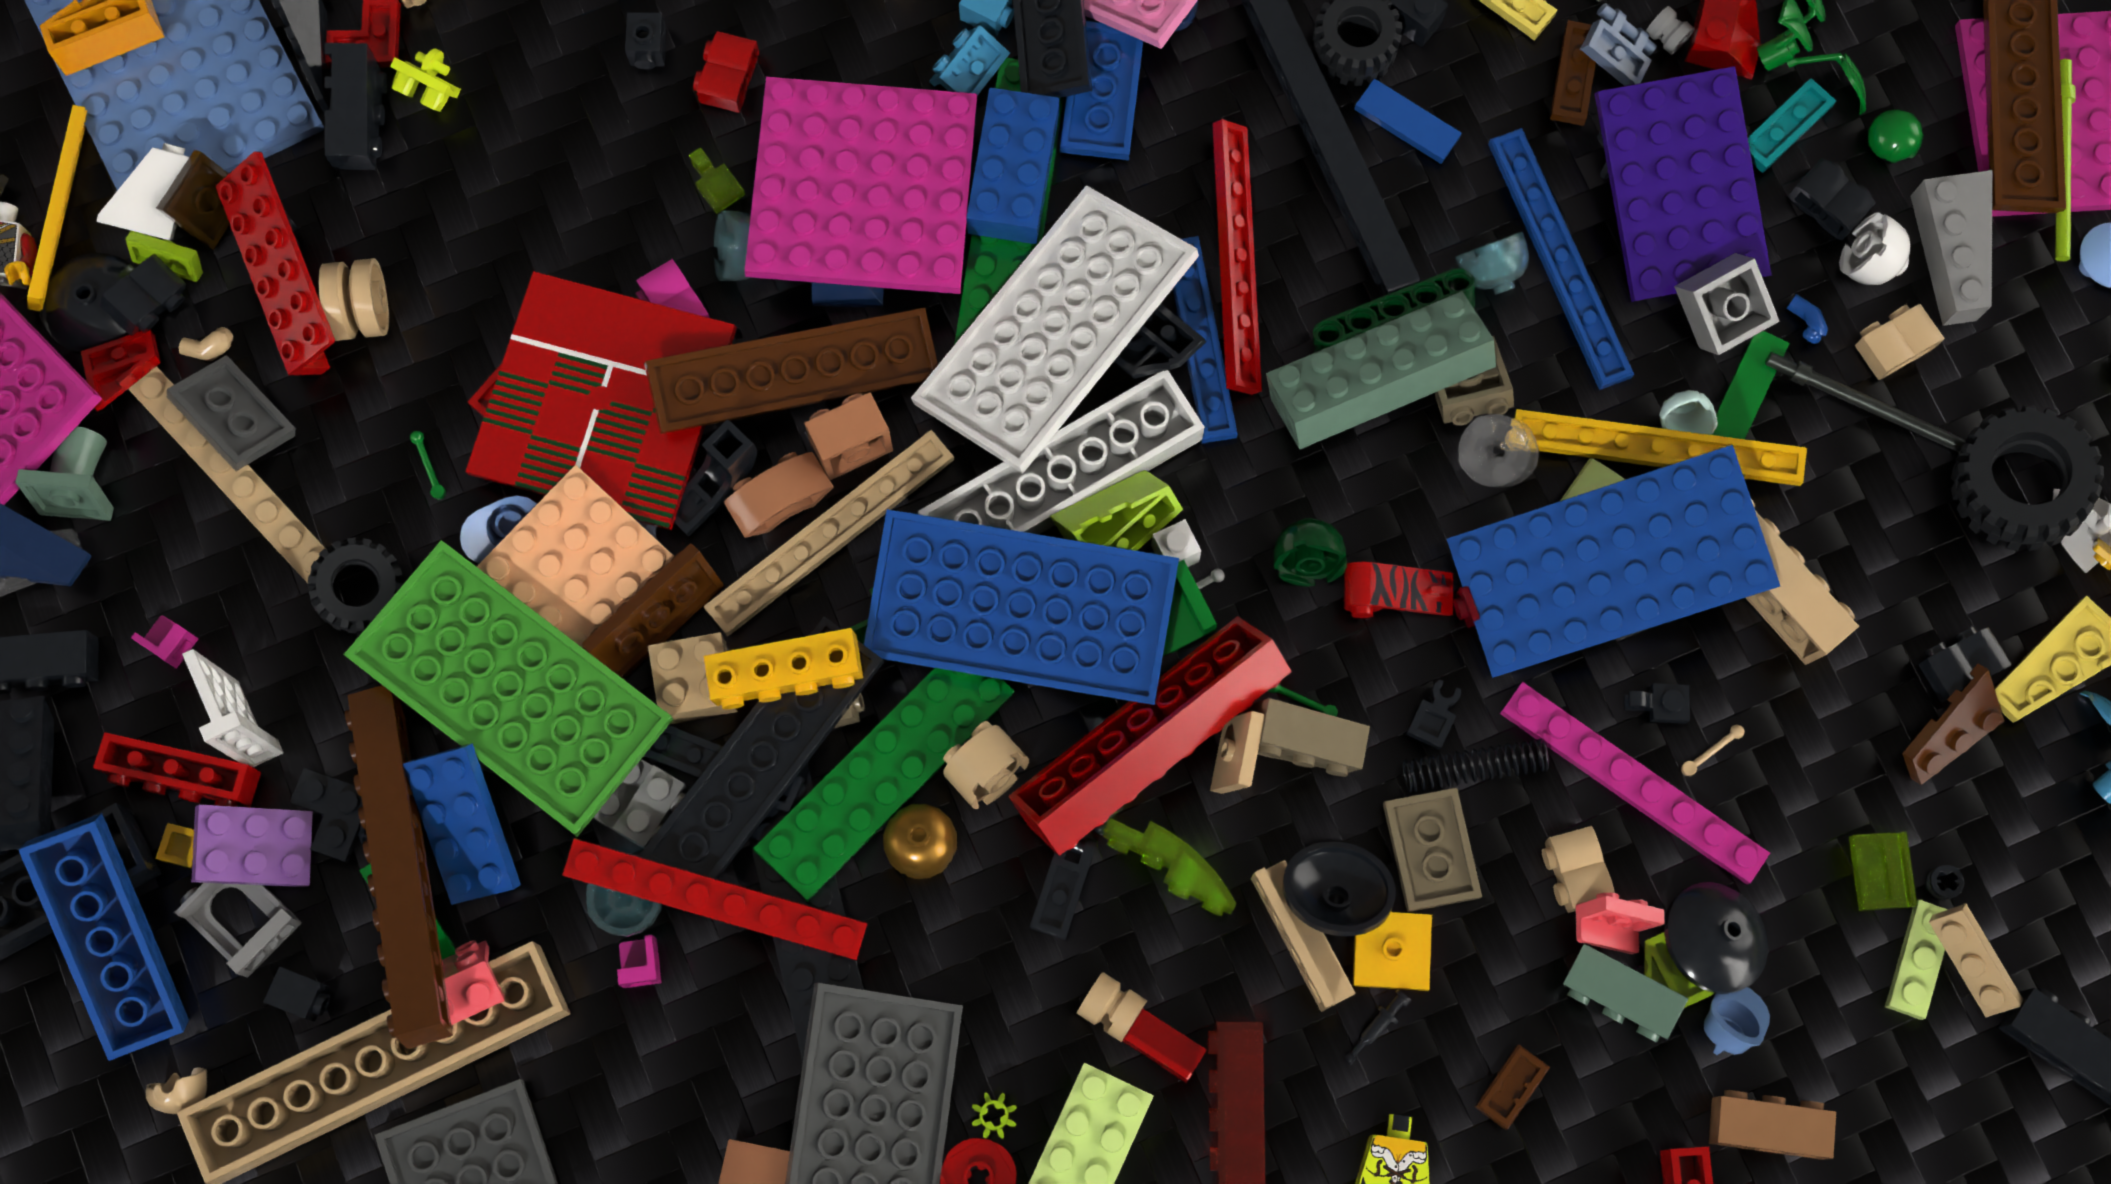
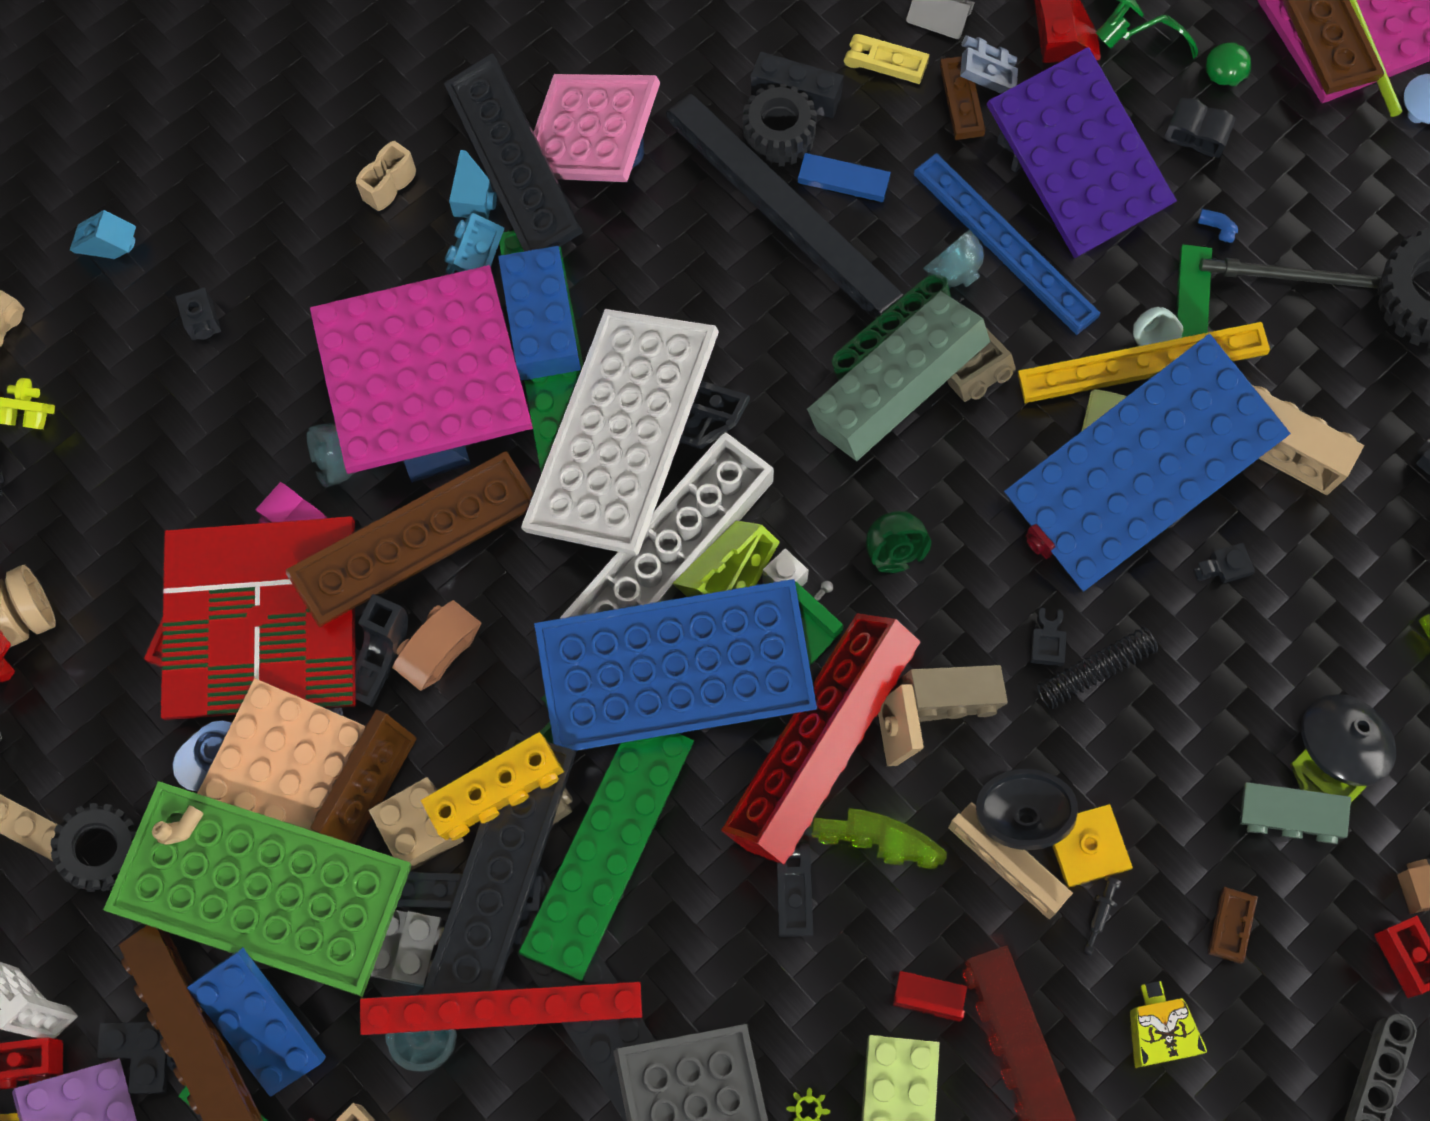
camera: 15 degrees left, 5 degrees down
green hinge [410,431,446,500] -> none
dark pink panel [617,935,662,988] -> none
clear neon green plate [689,148,745,214] -> none
red brick [693,31,759,113] -> none
tan plate [704,430,954,637] -> none
nougat brick [804,392,893,480] -> none
pearl gold cylinder [883,804,957,879] -> none
tan brick [943,721,1029,809] -> none
blue plate [1060,21,1143,160] -> none
tan wheel [1077,972,1147,1042] -> none
blue tile [1172,236,1238,444] -> none
red plate [1213,119,1262,395] -> none
green hinge [1268,684,1338,717] -> none
red door [1344,562,1453,618] -> none
dark tan plate [1383,788,1482,912] -> none
clear brick [1458,414,1539,488] -> none
dark pink plate [1500,682,1770,885] -> none
tan brick [1542,826,1615,913] -> none
coral bracket [1576,893,1665,955] -> none
light grey wheel [1646,6,1695,55] -> none
light grey brick [1674,253,1780,355] -> none
tan hinge [1681,724,1745,776] -> none
medium blue piece [1704,987,1770,1055] -> none
teal plate [1748,78,1836,173] -> none
white cylinder [1839,212,1910,285] -> none
tan brick [1855,304,1945,380] -> none
light grey wedge [1910,170,1993,326] -> none
none -> tan arm [152,805,204,845]

